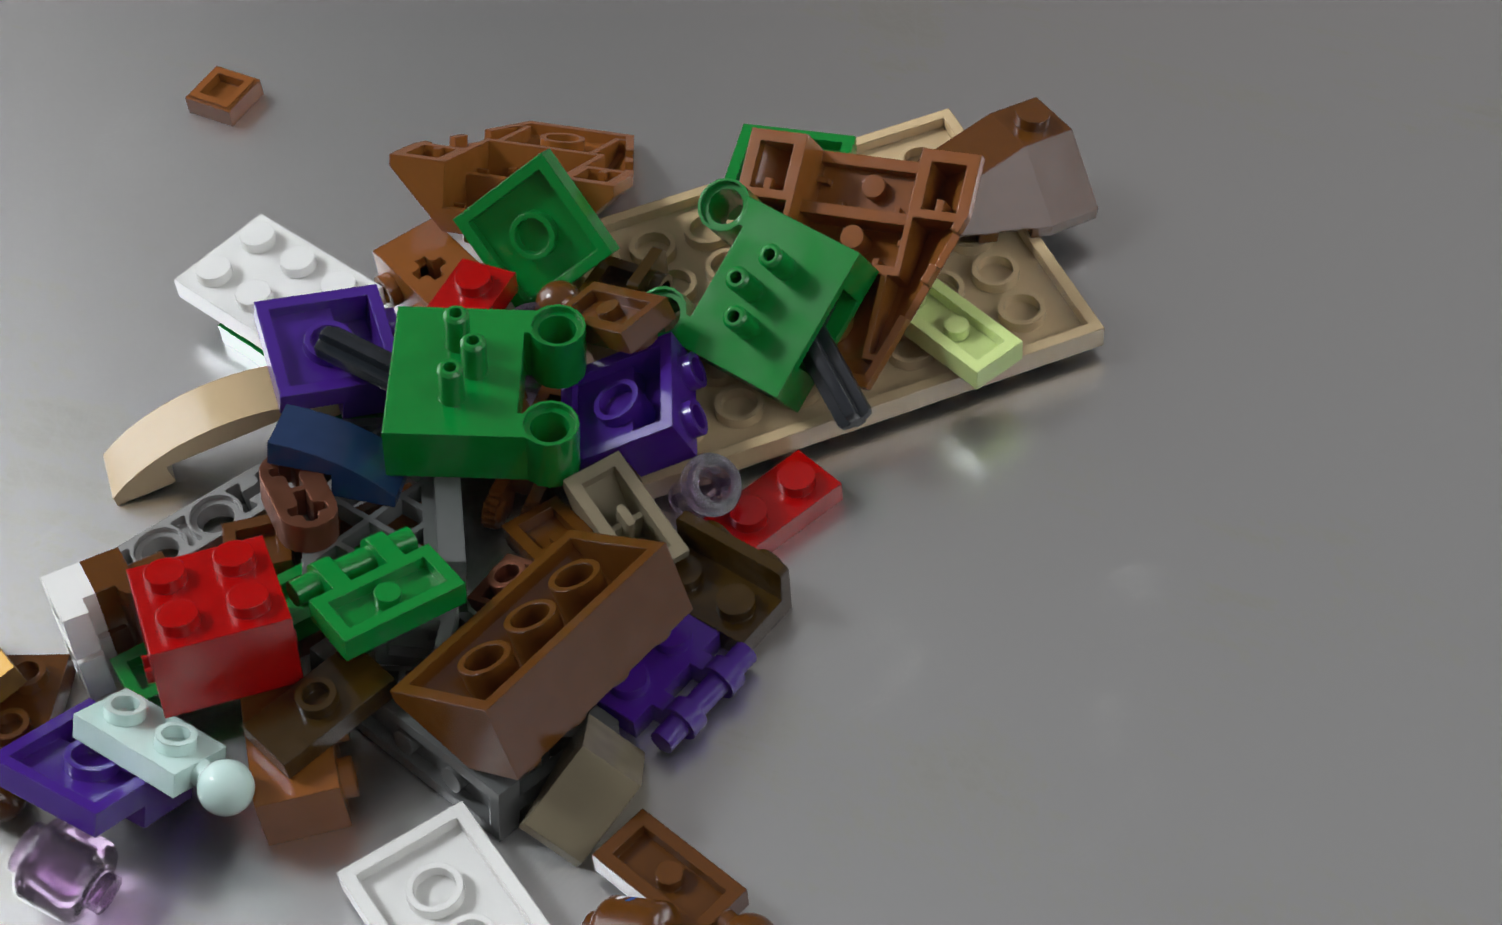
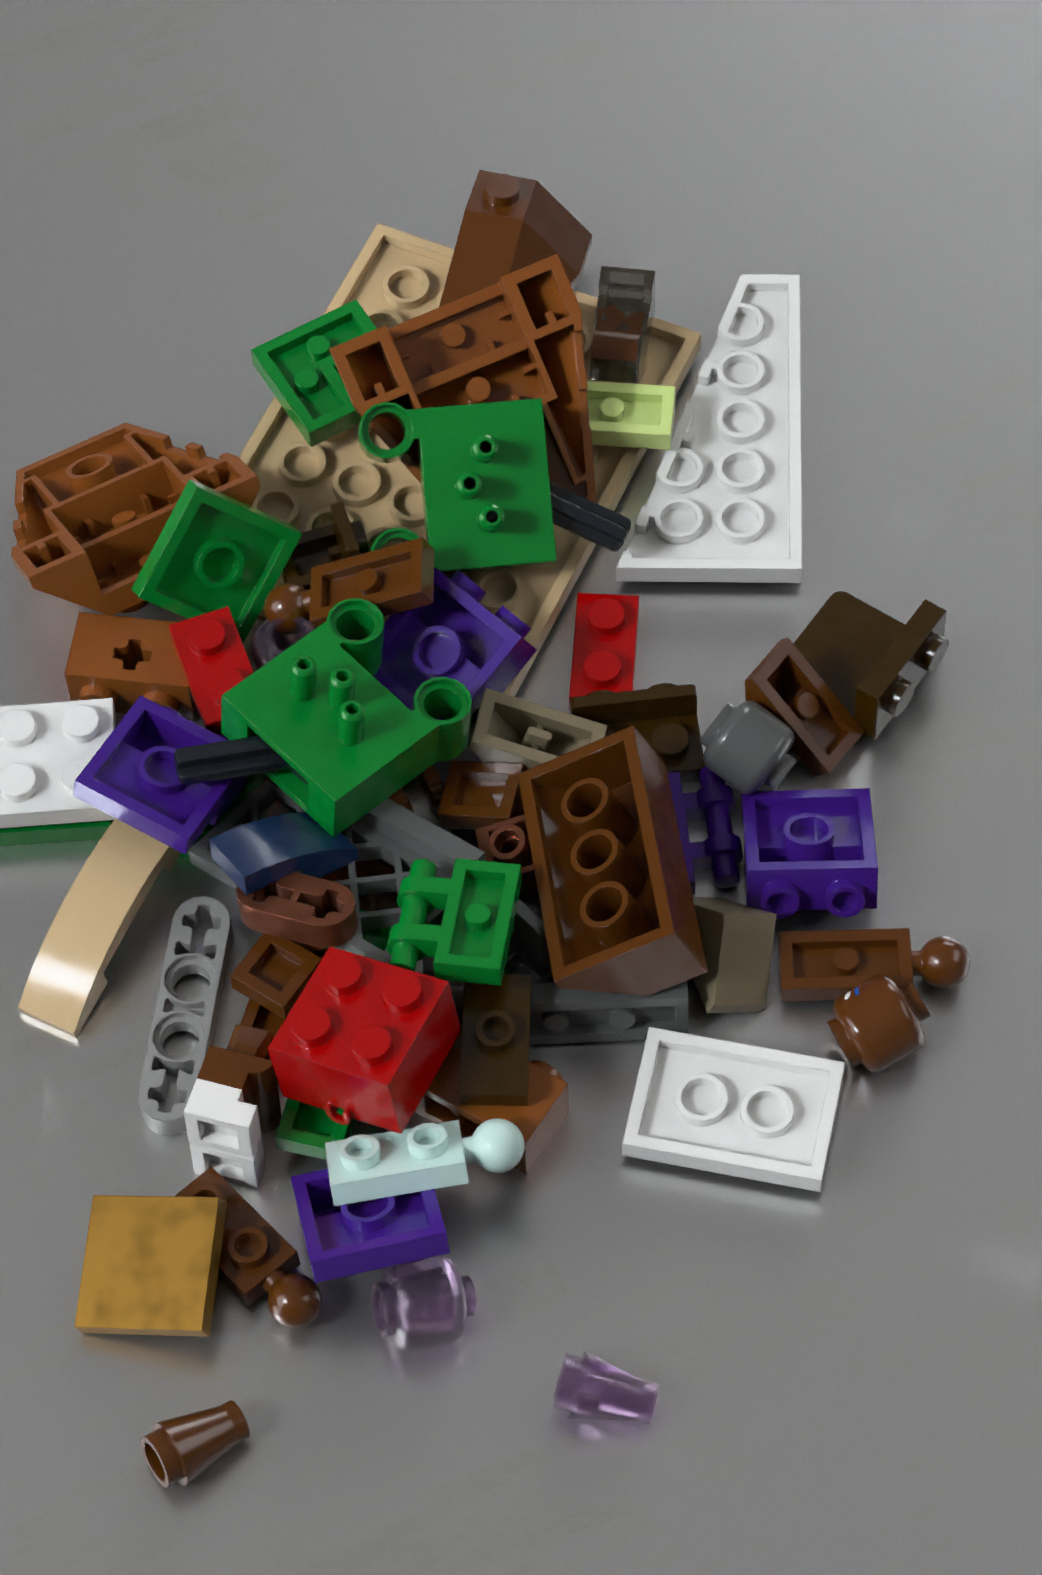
camera: 45 degrees left, 10 degrees up
clear purple cone [668,453,742,517] -> none
none -> clear smoke leg [590,266,655,384]
none -> white wing [616,274,802,583]
none -> dark grey head [699,700,797,795]
none -> dark purple plate [741,788,878,919]
none -> reddish brown slope [745,637,865,777]
none -> dark brown bracket [793,591,949,740]

